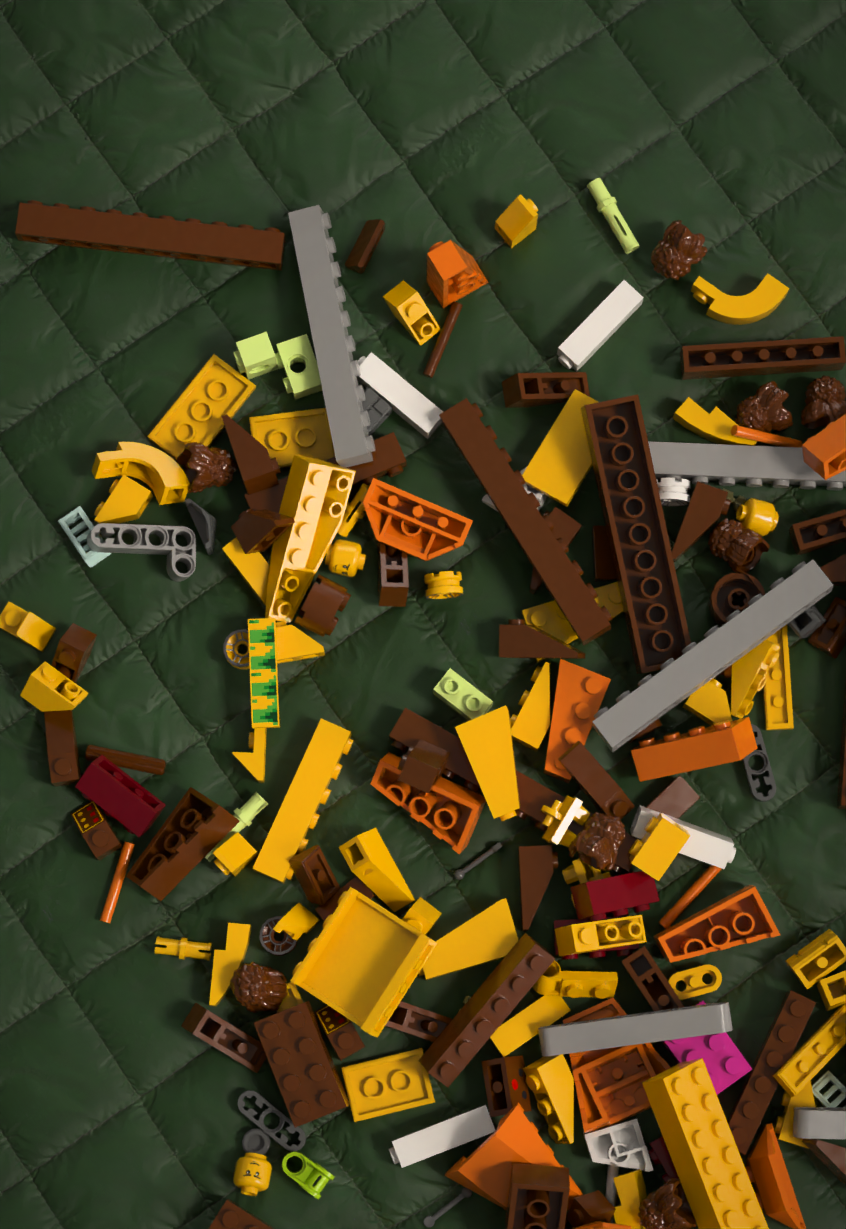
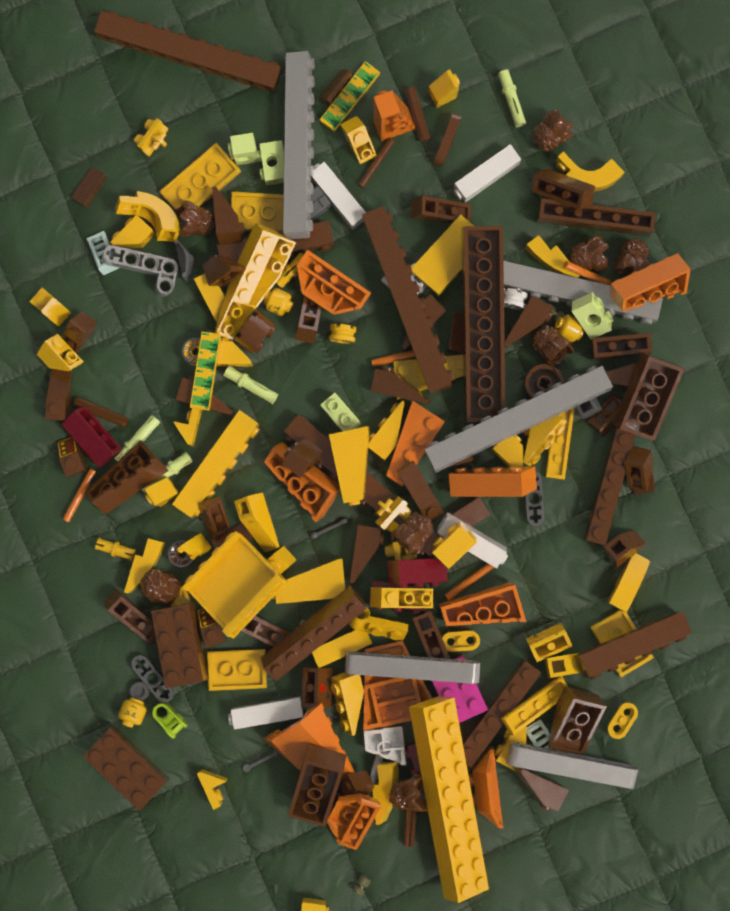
camera: 15 degrees right, 5 degrees up
none -> reddish brown slope [71,167,108,208]
none -> yellowish green pin [114,415,161,461]
none -> yellow hips [134,118,168,157]
none -> reddish brown slope [176,376,234,417]
none -> yellowish green pin [223,365,279,405]
none -> tile [320,61,380,133]
none -> orange bar [371,350,416,367]
none -> reddish brown axle [405,87,431,142]
none -> reddish brown beam [434,113,462,167]
none -> reddish brown brick [531,168,595,210]
none -> yellowish green brick [572,292,613,339]

